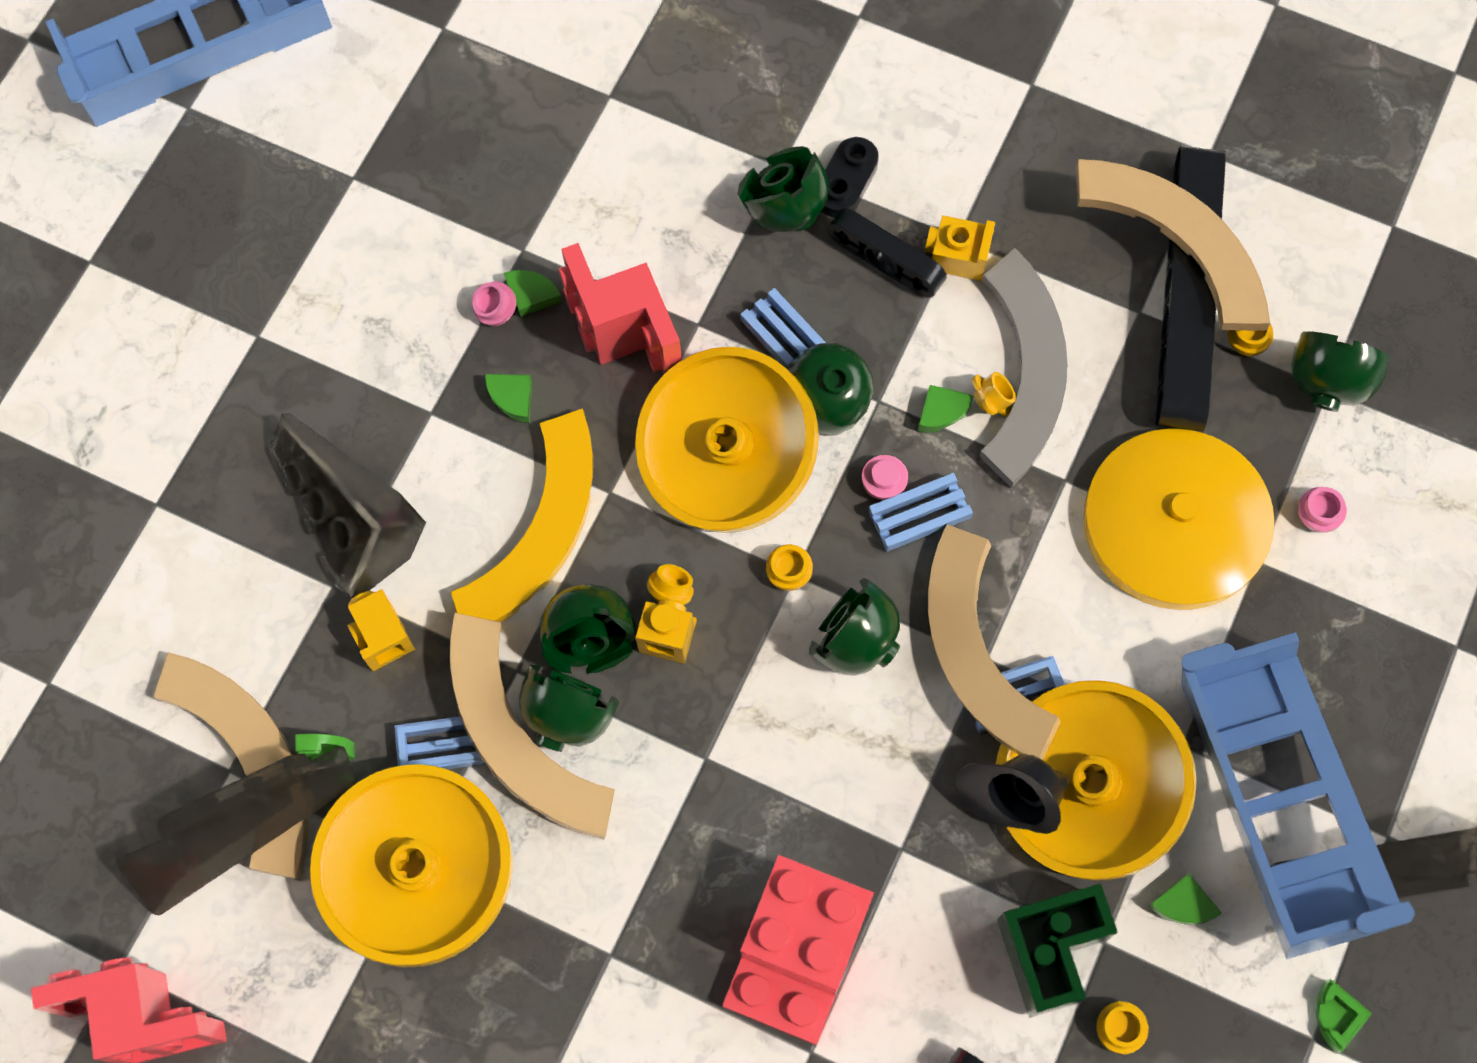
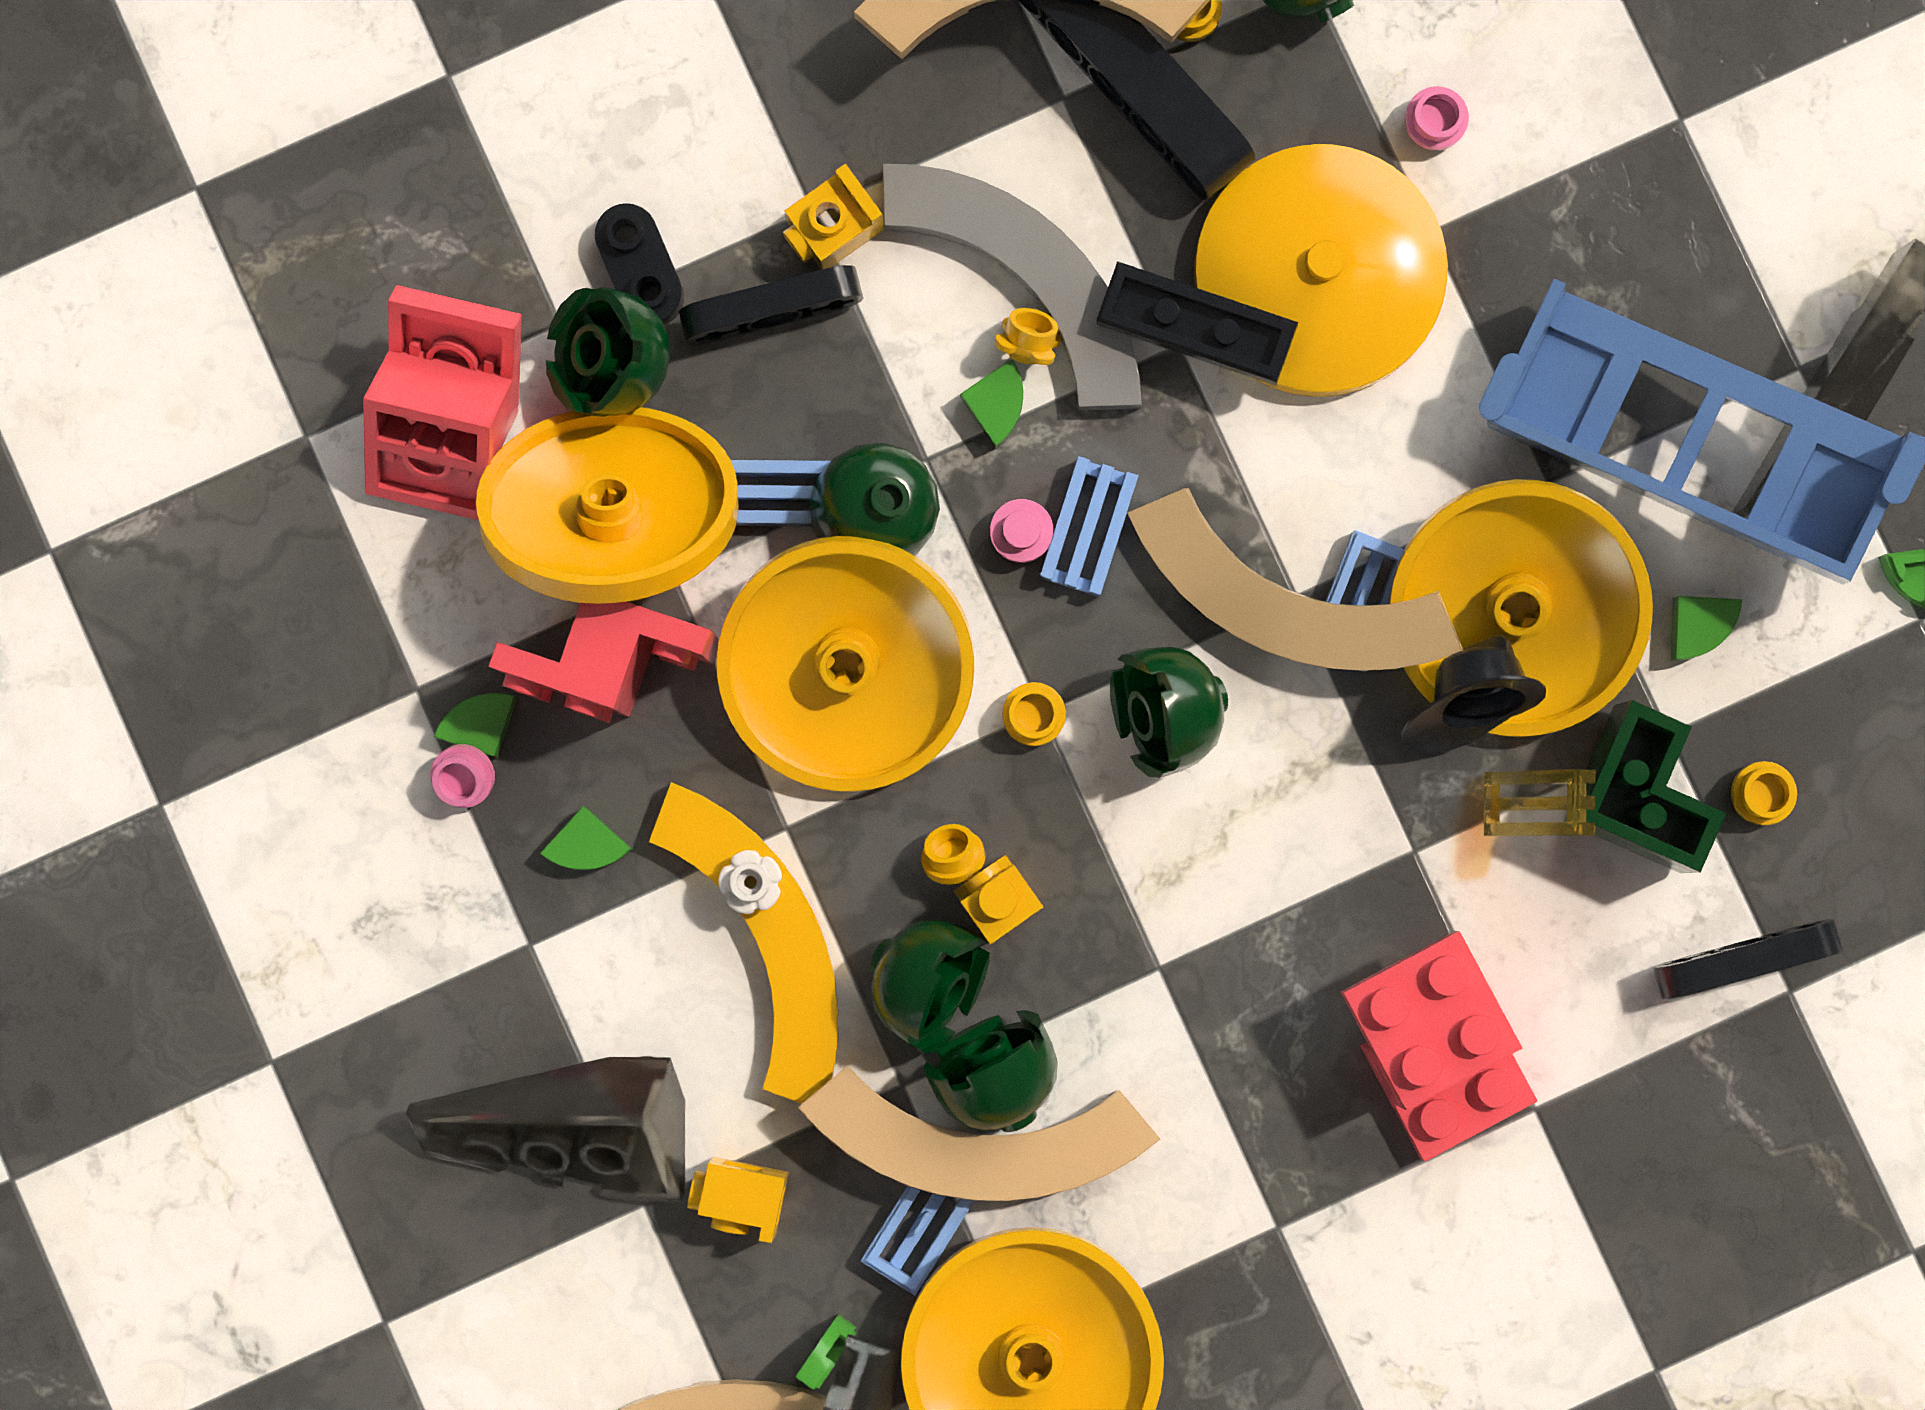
camera: 50 degrees left, 15 degrees up
none -> coral bracket [363,285,522,520]
none -> yellow dish [476,407,739,604]
none -> white plate [718,850,782,914]
none -> black tile [1096,261,1298,386]
none -> clear yellow tile [1484,769,1596,837]

